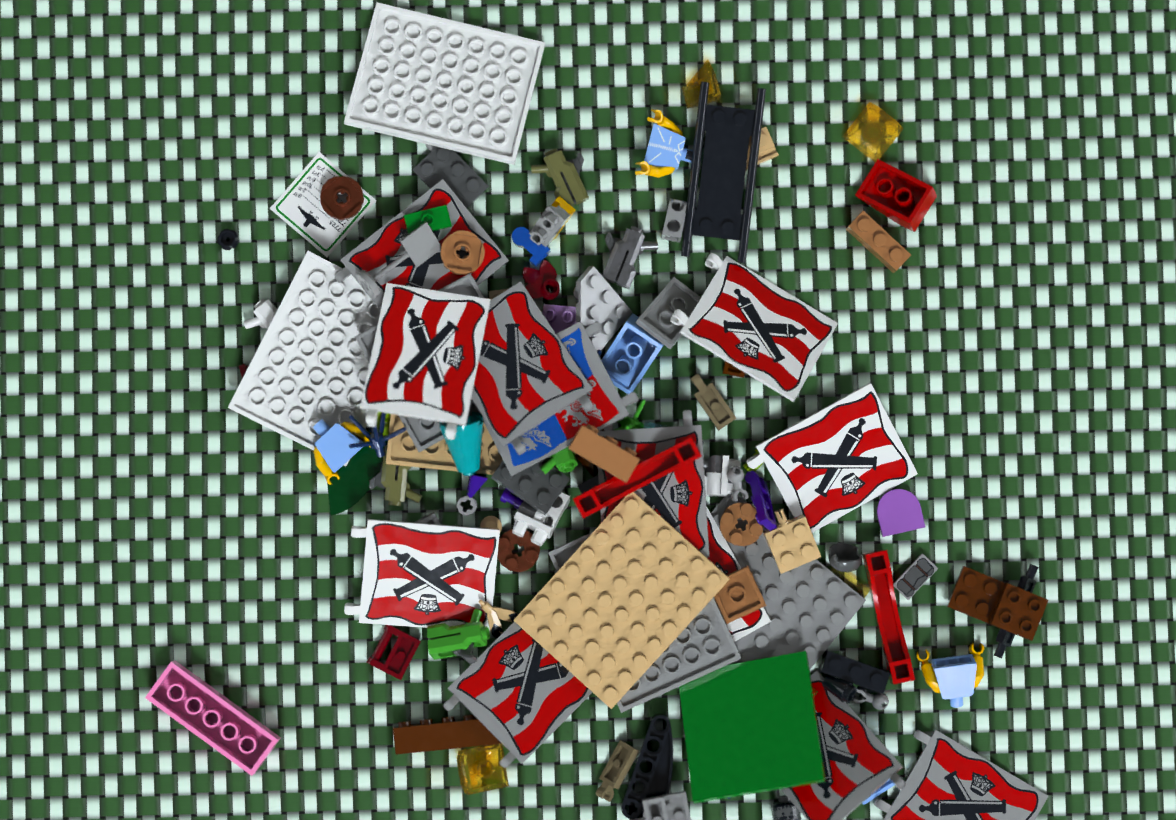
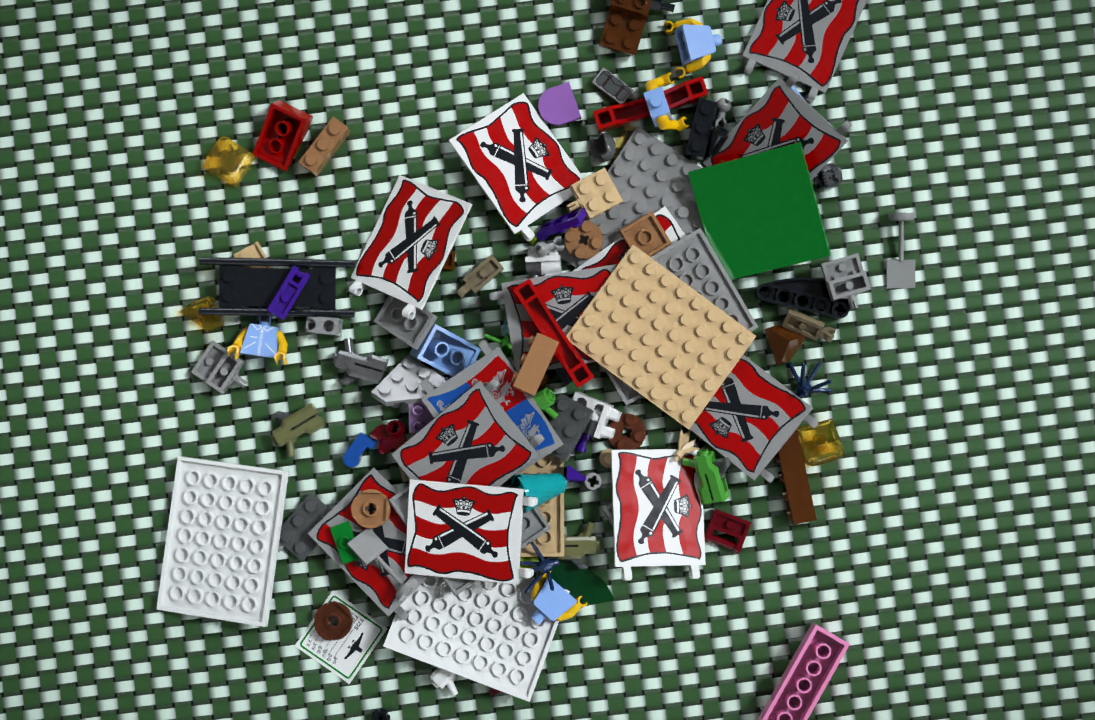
camera: 90 degrees left, 0 degrees up
light grey hips [529,196,576,247] -> none
none -> light grey plate [191,340,247,393]
none -> dark purple plate [267,266,311,321]
none -> torso [643,72,689,132]
none -> reddish brown slope [765,325,807,365]
none -> dark blue plant [788,361,832,399]

